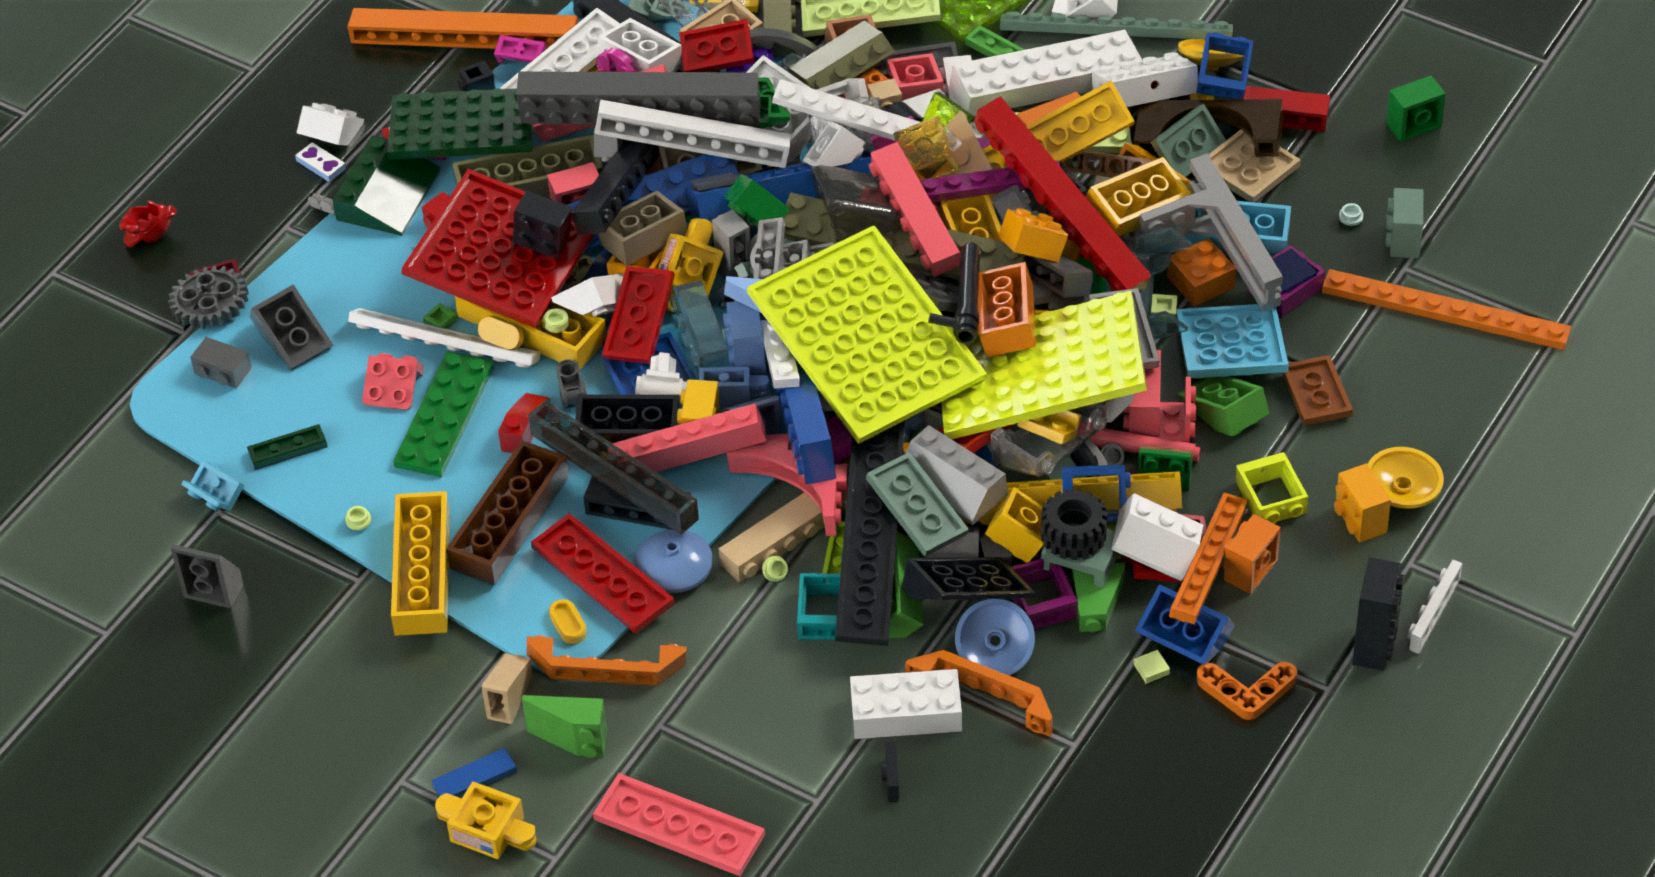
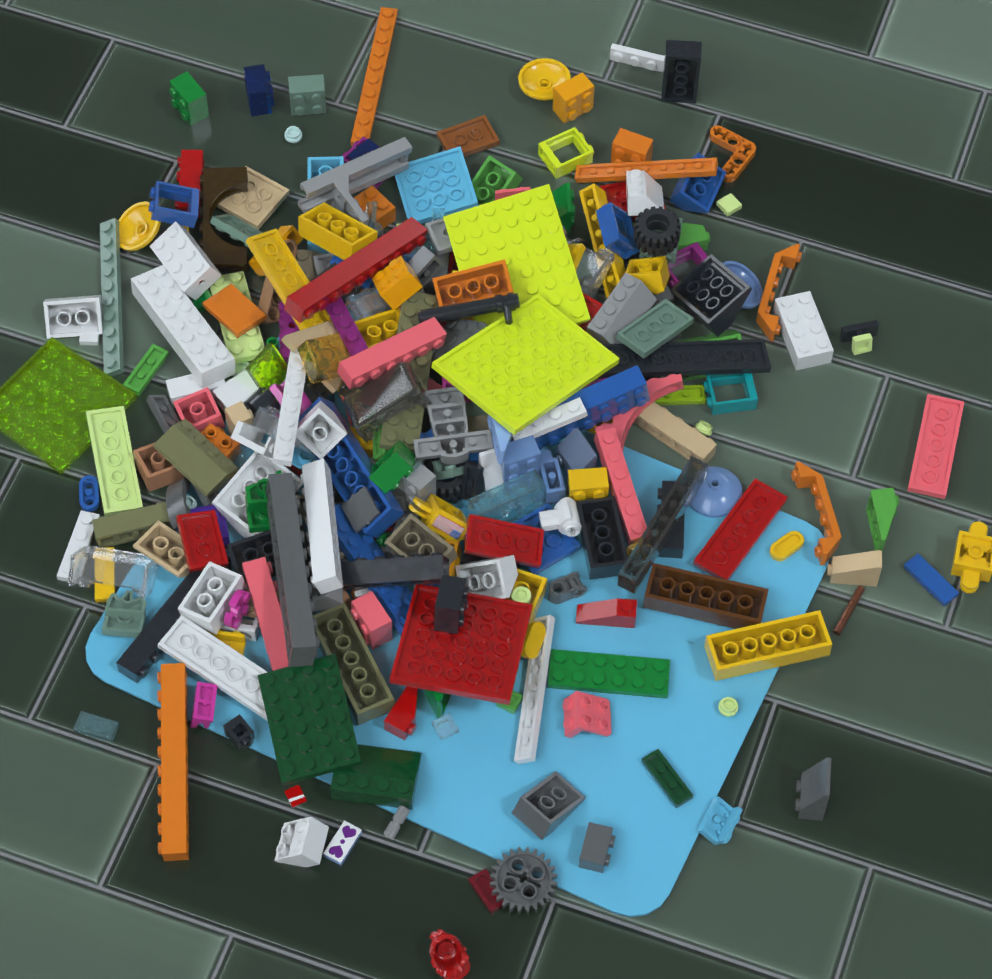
camera: 105 degrees left, 10 degrees up
none -> clear blue brick [243,64,274,117]
none -> copper bar [833,585,865,636]
none -> yellowish green plate [852,333,873,355]

